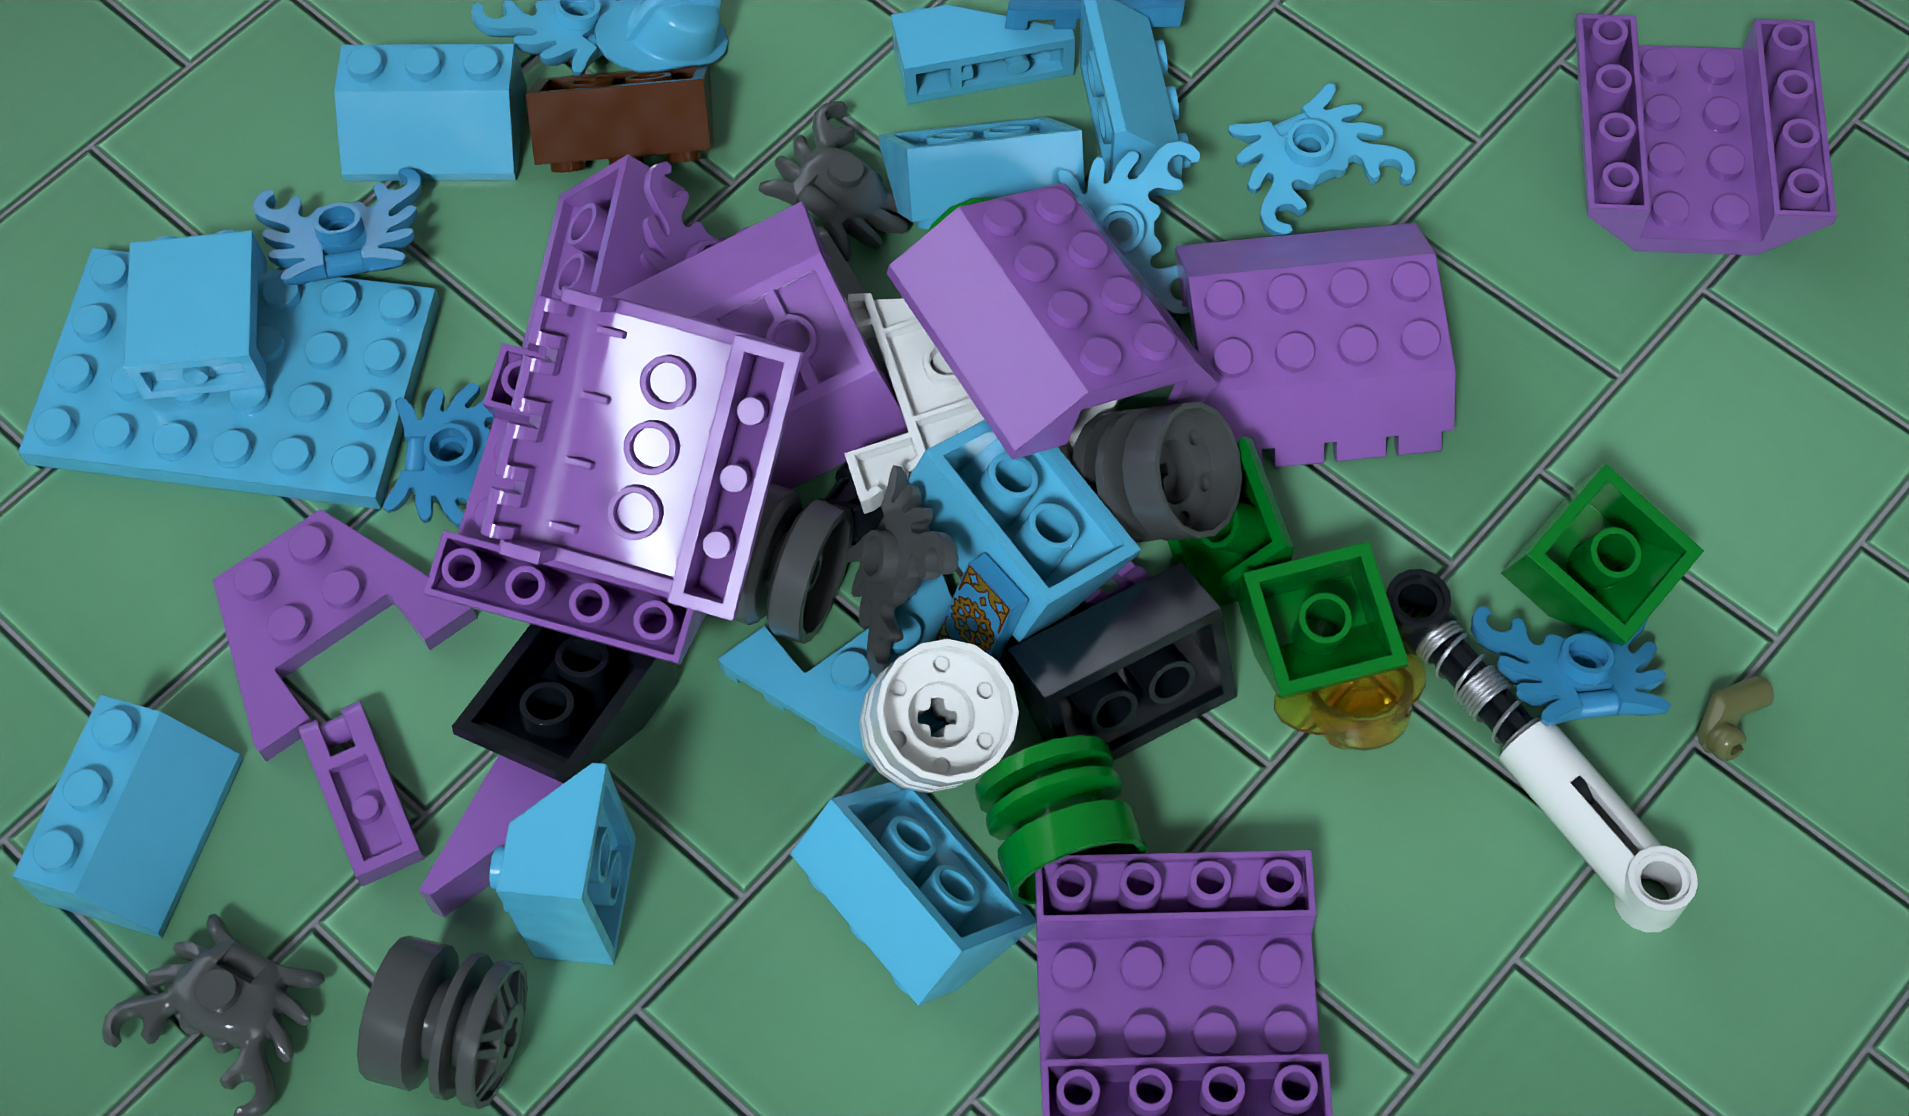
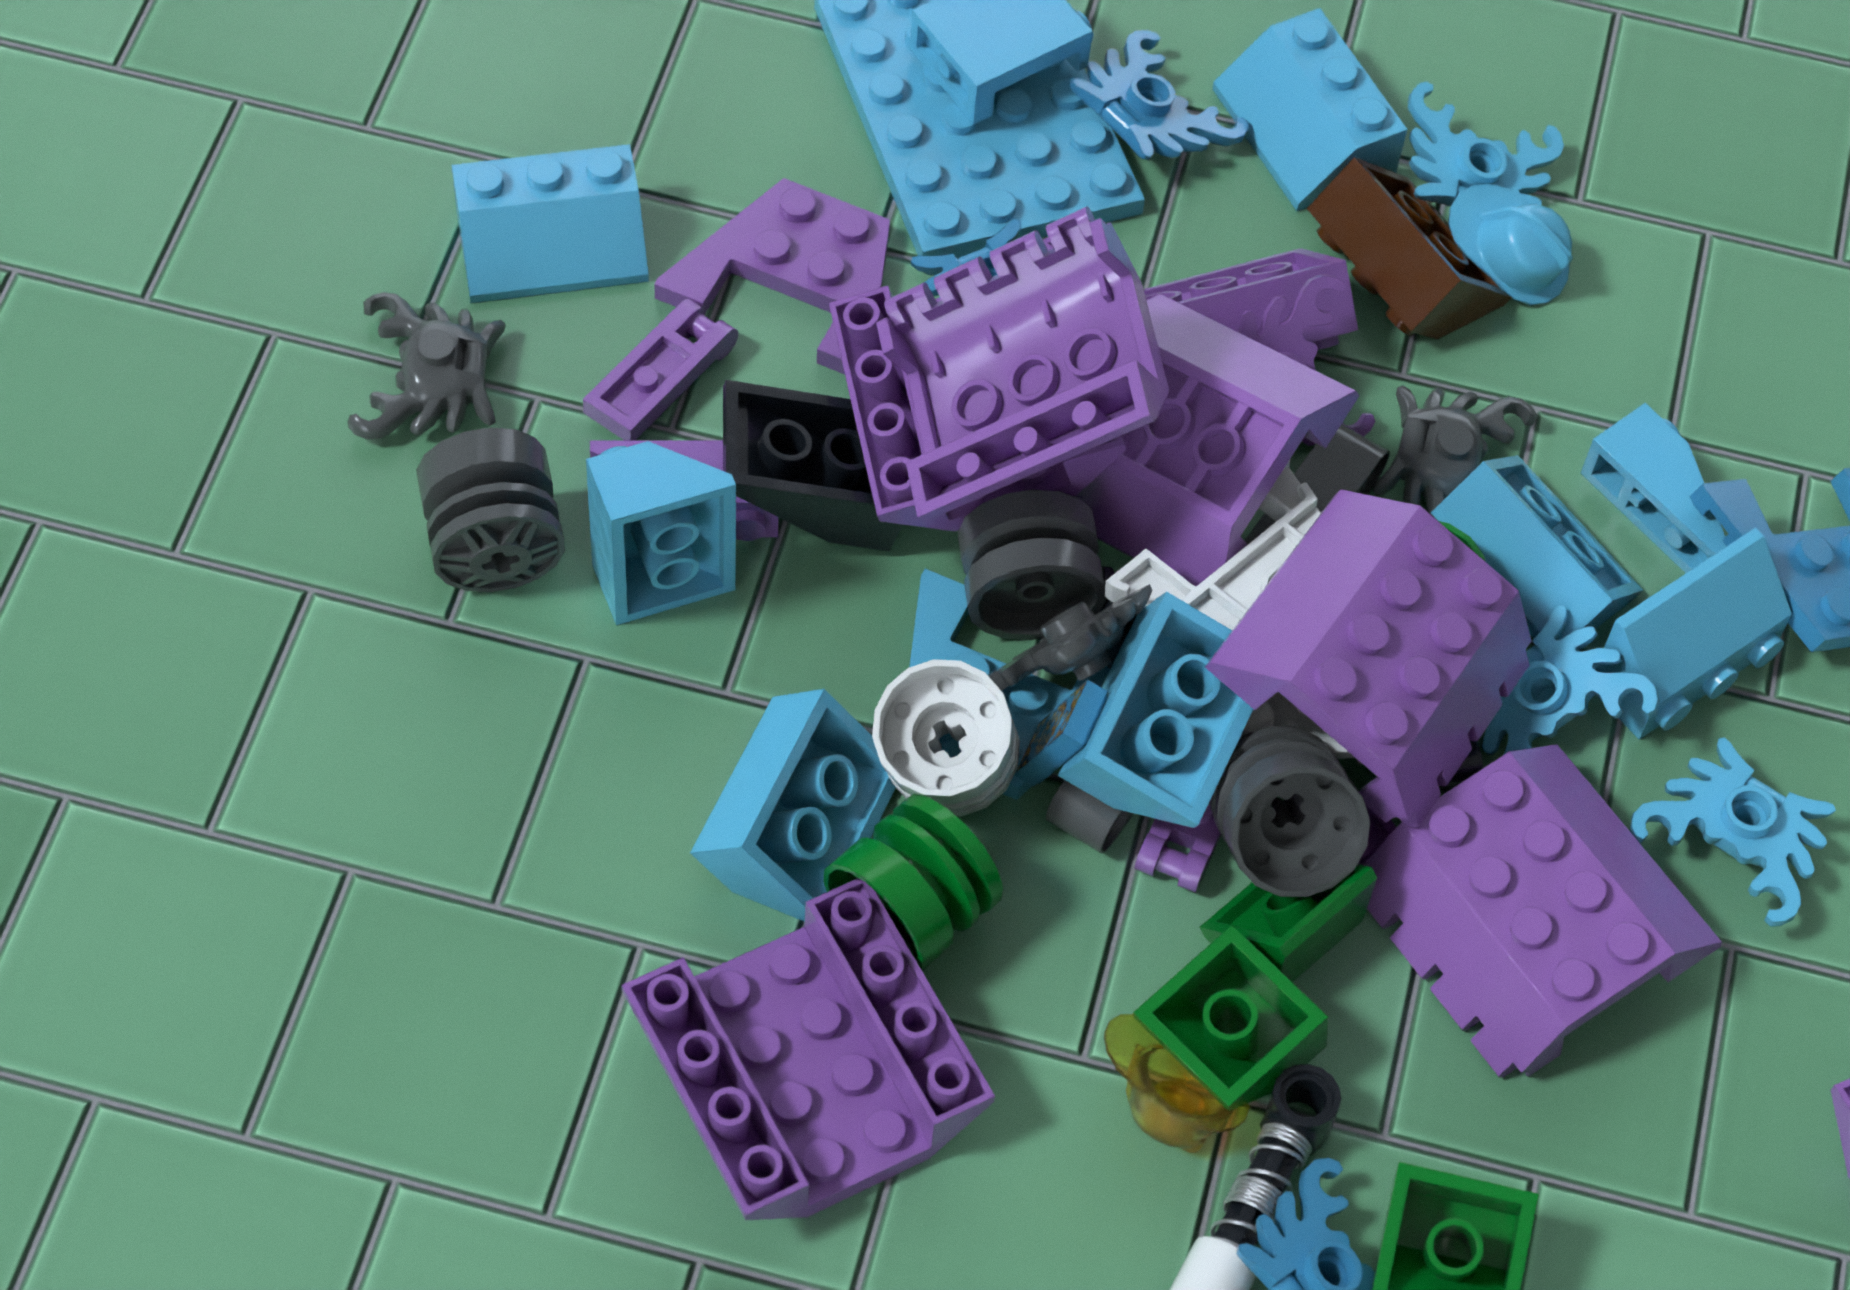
camera: 55 degrees right, 5 degrees down
black slope [1008,562,1237,761] -> none

